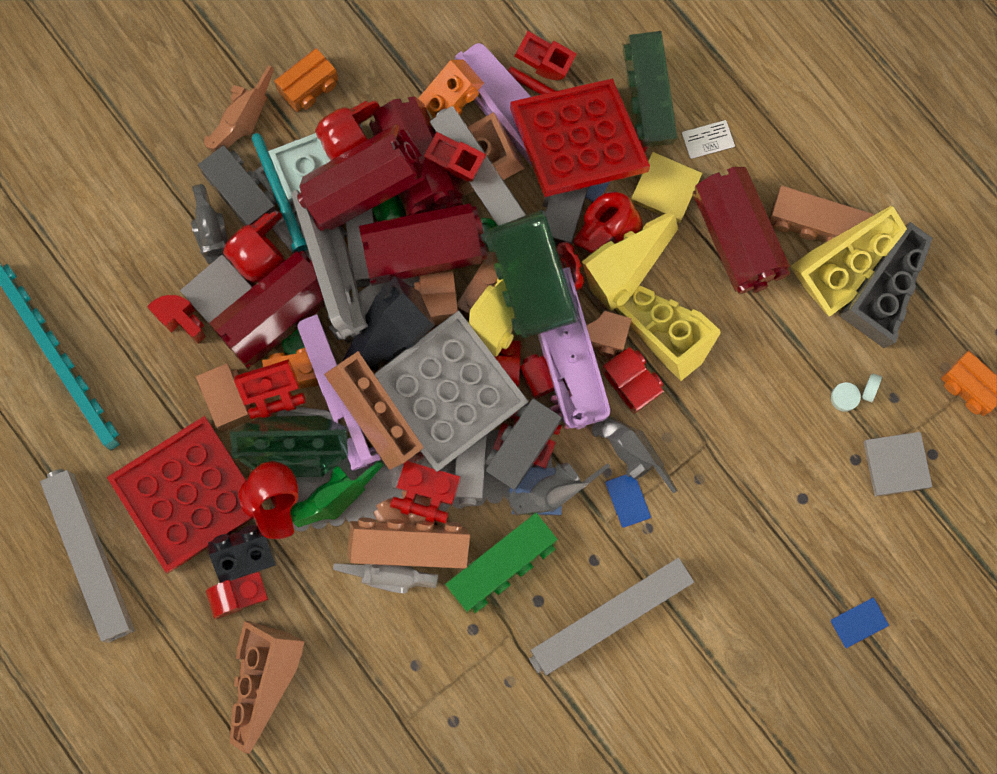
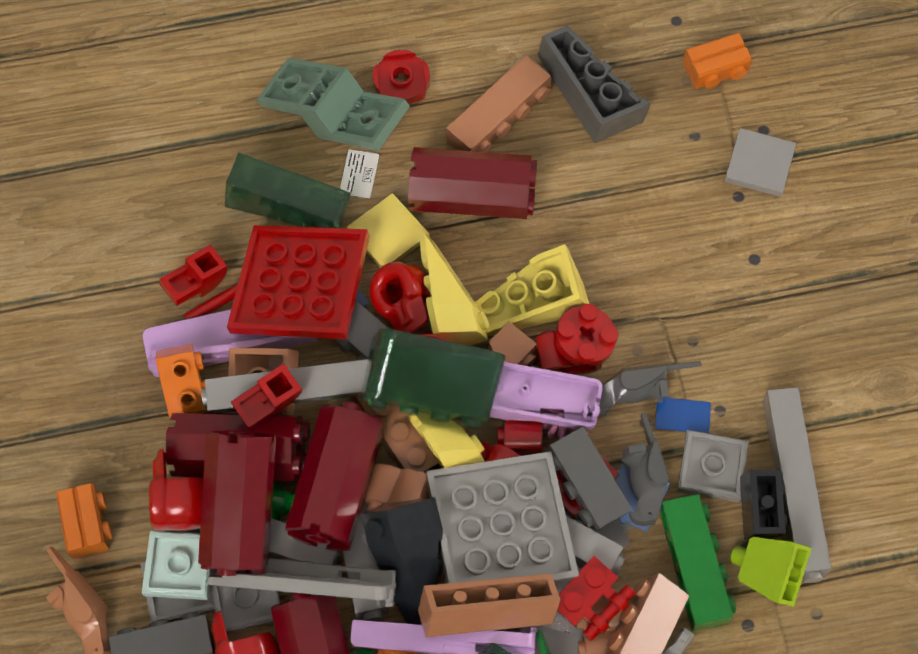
camera: 60 degrees left, 10 degrees down
teal bar [252,133,308,253] -> none
light yellow wedge [790,206,907,317] -> none
light aqua tile [831,382,861,412] -> none
blue sticker [831,598,889,648] -> none
light aqua tile [862,373,882,403] -> none
none -> sand green bracket [257,58,410,151]
none -> red plate [373,50,430,104]
none -> red plate [555,304,619,366]
none -> light grey tile [677,430,749,503]
none -> lime torso [731,537,812,607]
none -> black brick [740,470,787,539]

